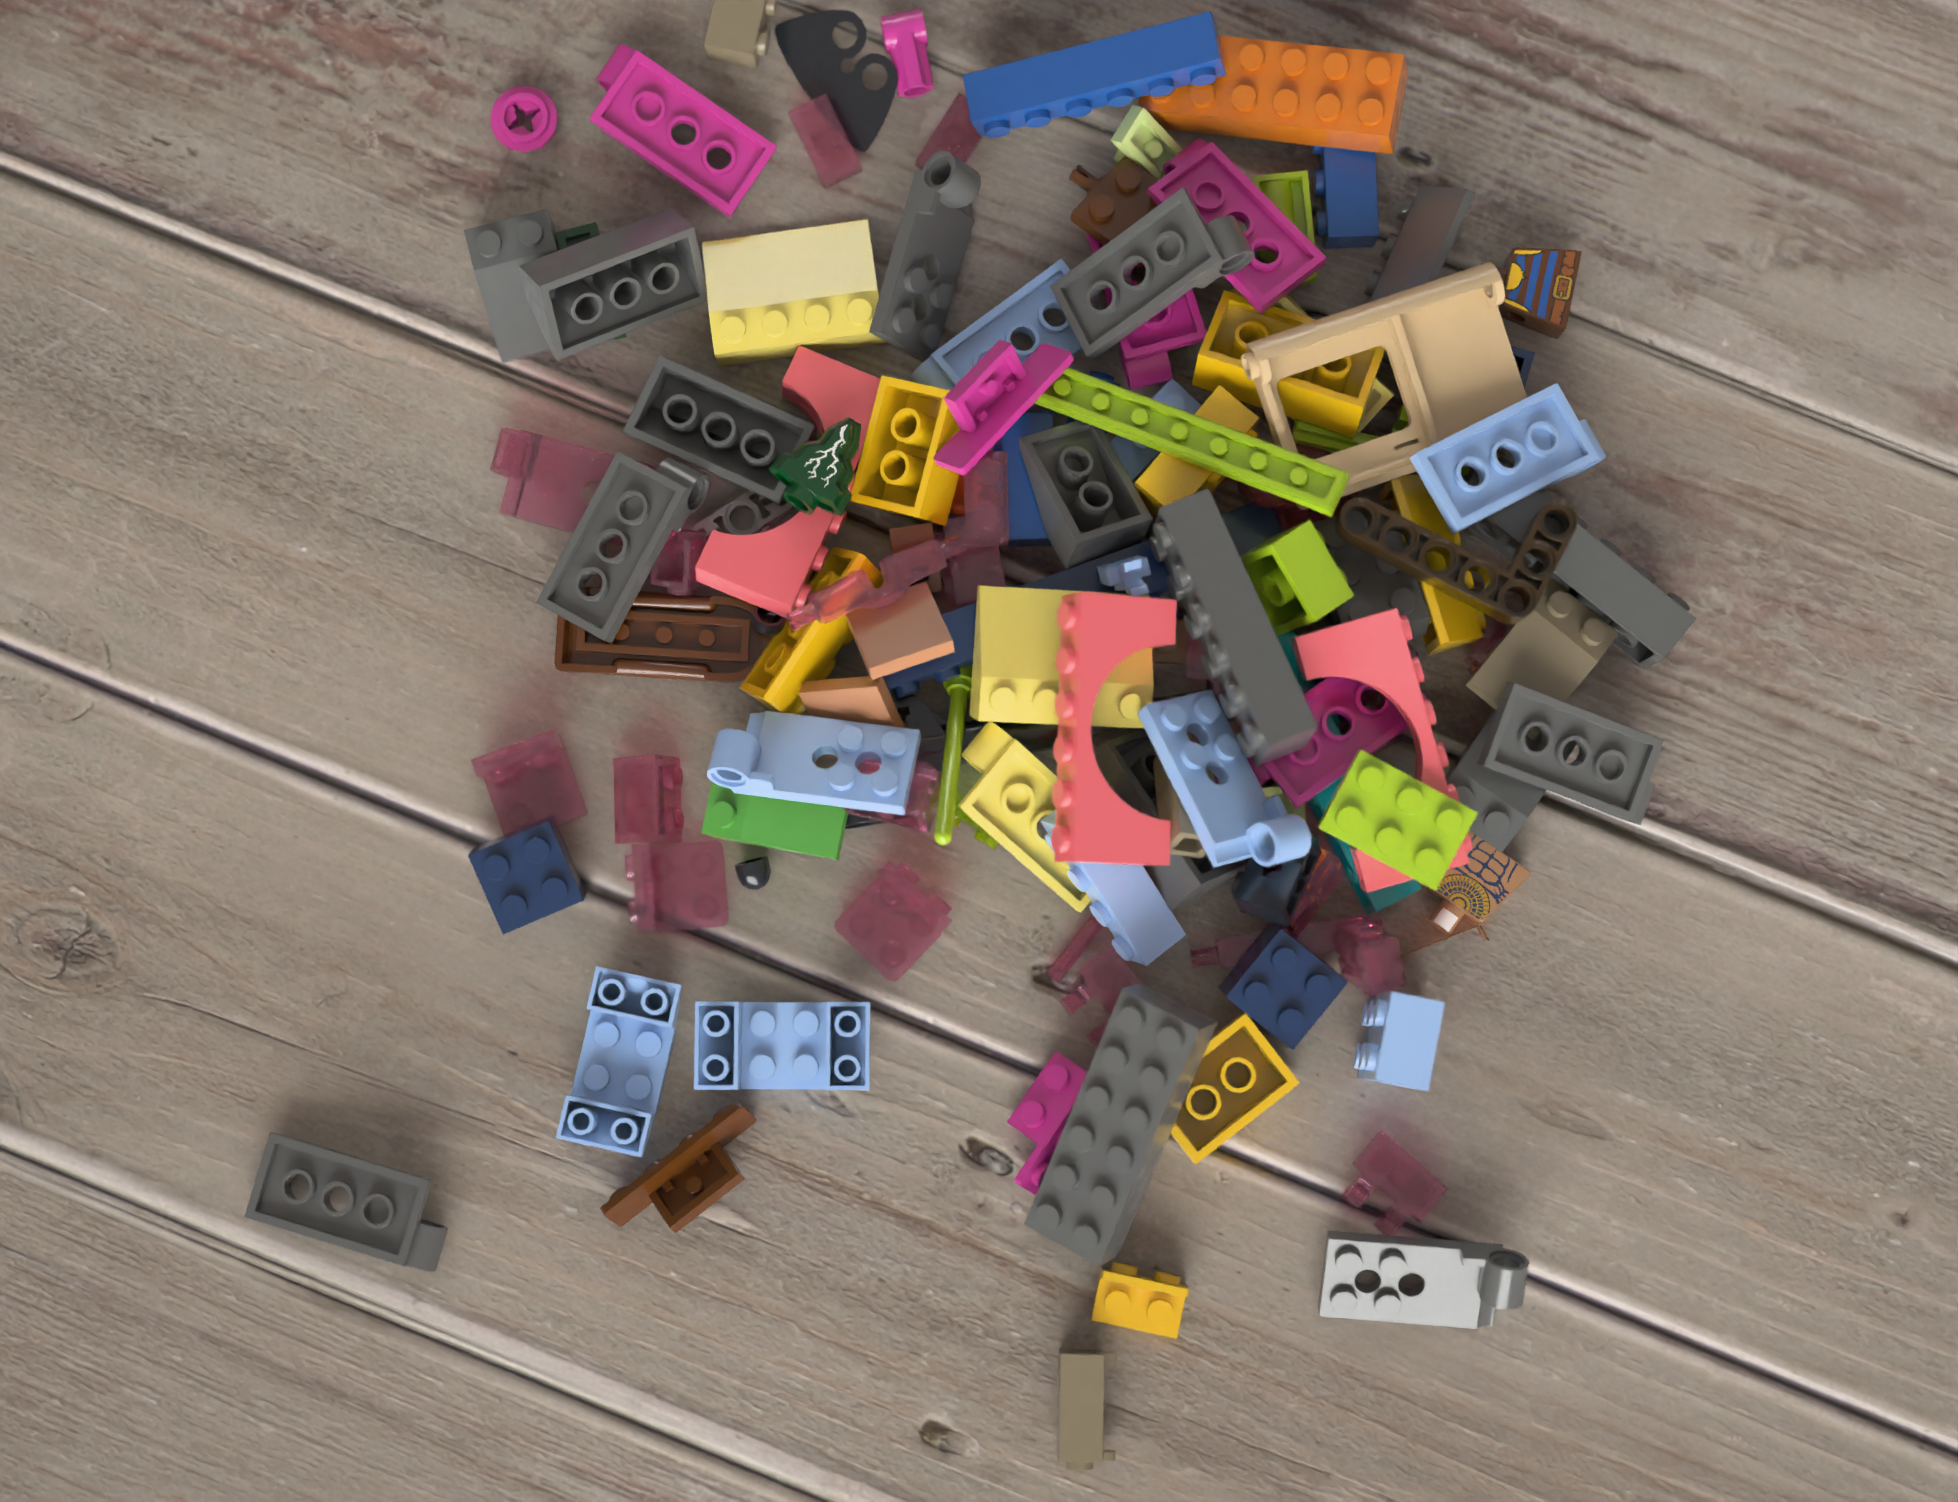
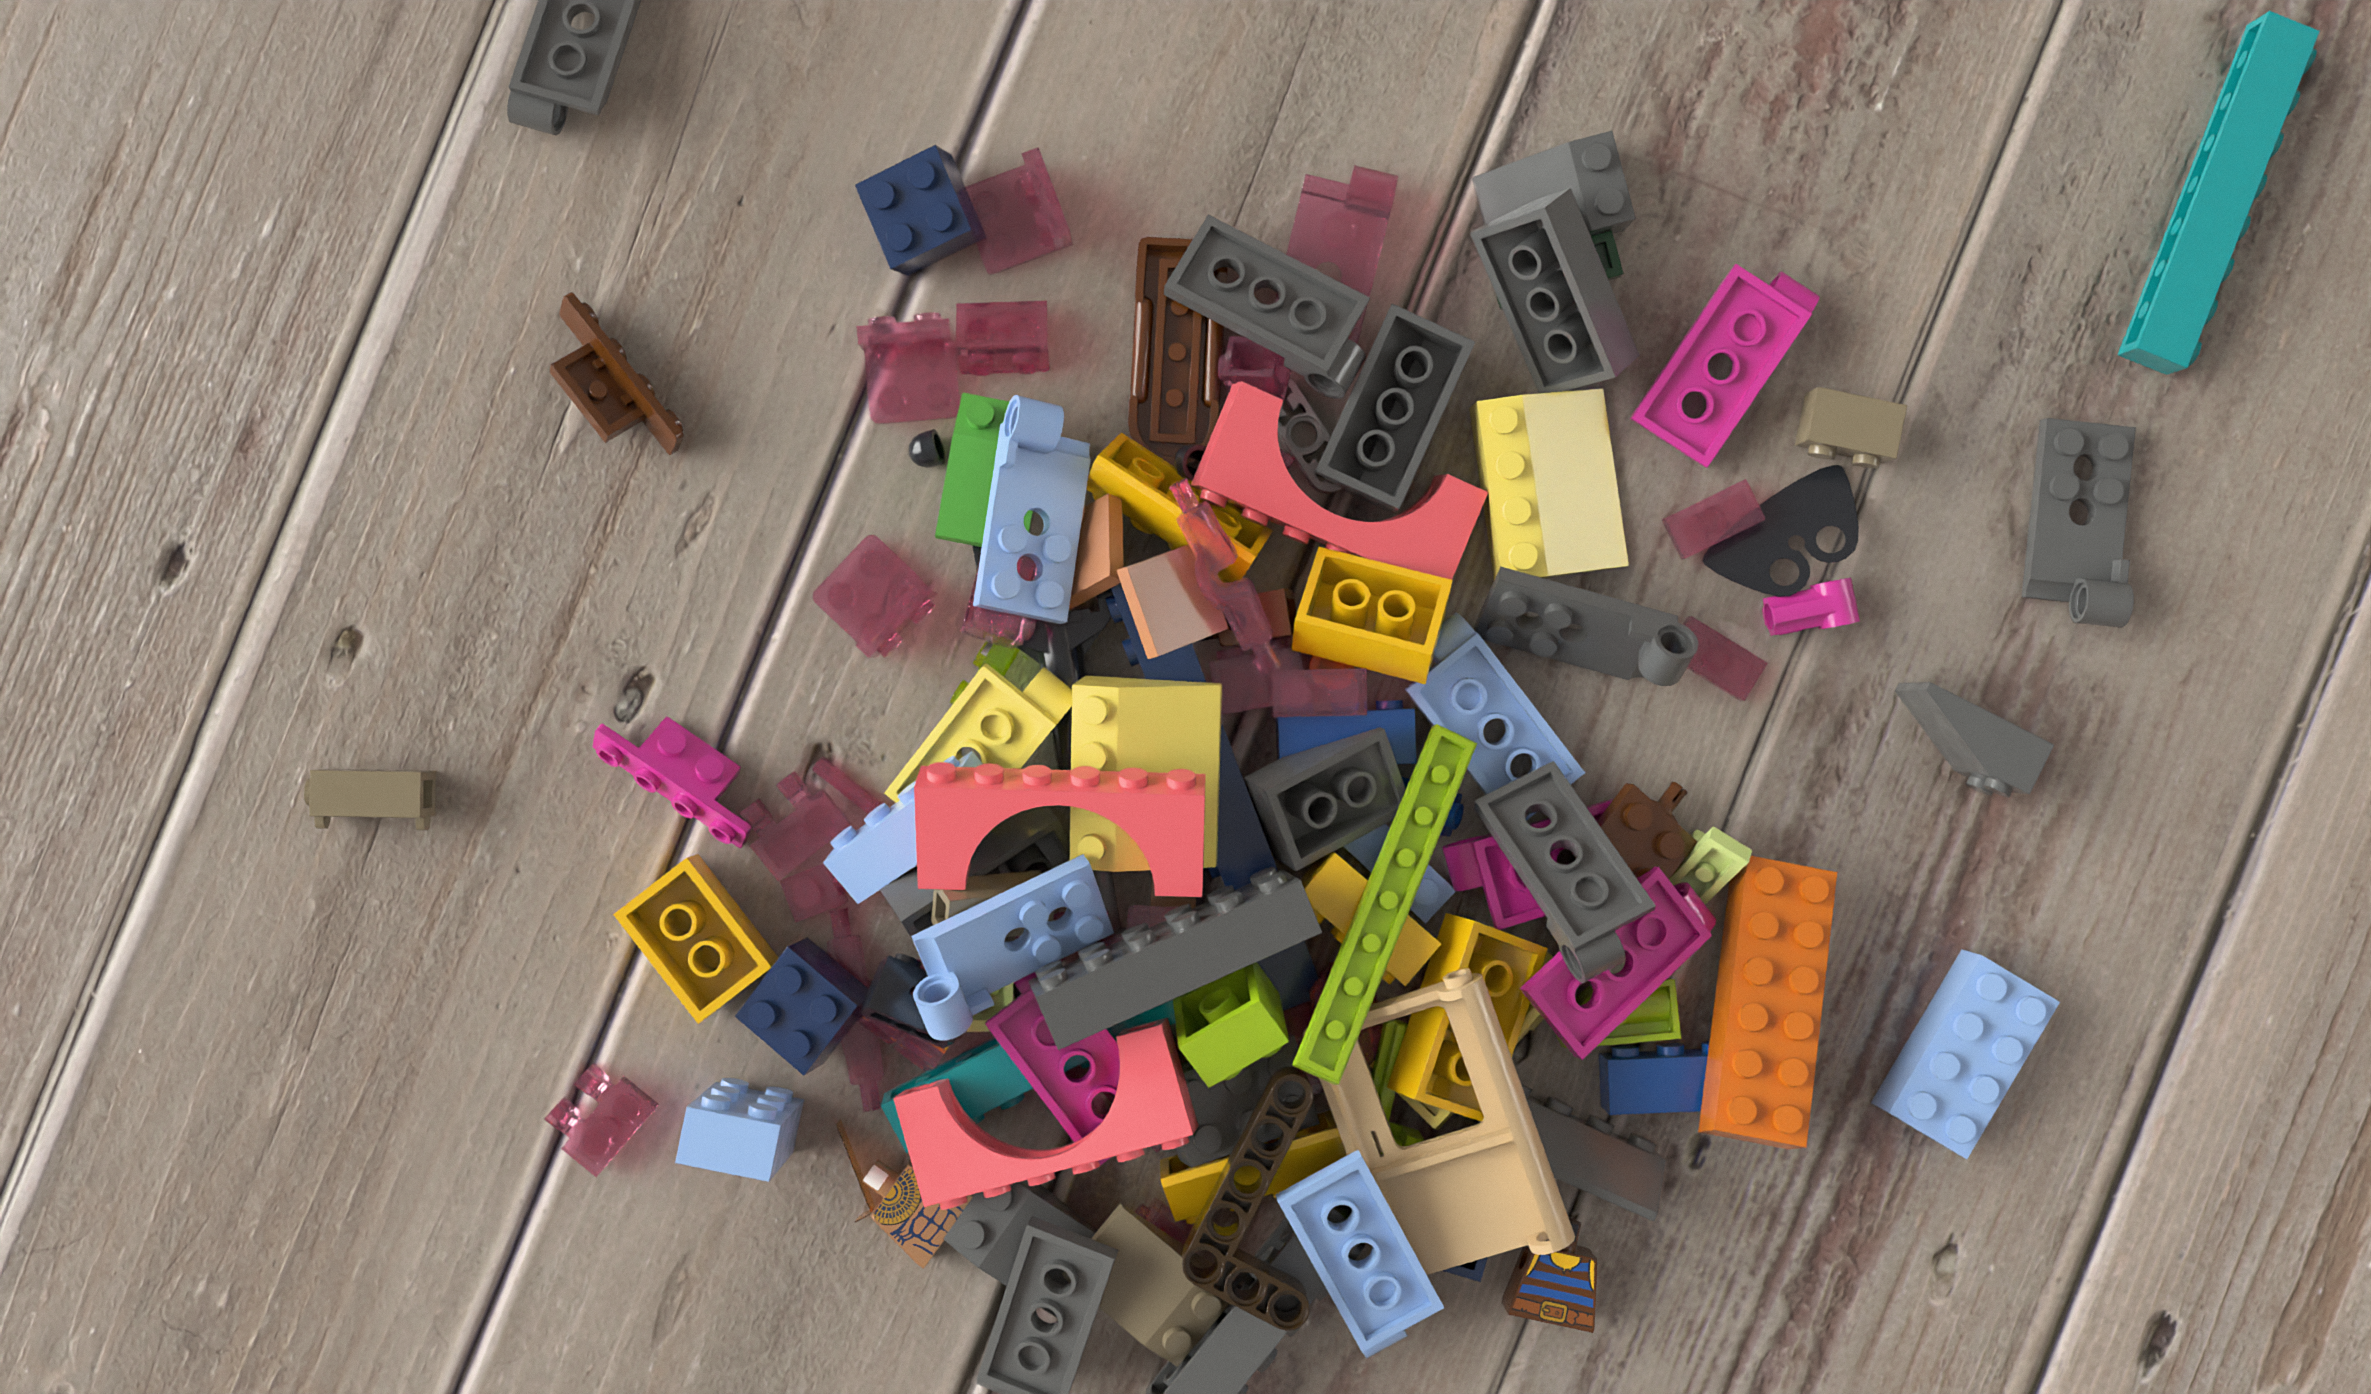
camera: 85 degrees right, 5 degrees up
dark pink gear [490,86,559,154] -> none
light blue slope [556,966,682,1157] -> none
light blue slope [694,1001,870,1090] -> none
dark green rock [769,417,861,516] -> none
dark pink bracket [934,340,1074,475] -> none
lime piece [934,664,973,845] -> none
blue brick [963,11,1227,138] -> none
dark grey brick [1024,983,1218,1266] -> none
yellow bracket [1091,1262,1189,1339] -> none
light blue plate [1097,555,1151,597] -> none
lime plate [1317,749,1478,891] -> none
hinge [1318,1230,1529,1329] -> none
clear pink brick [1332,917,1407,996] -> none
none -> clear pink bracket [779,863,849,923]

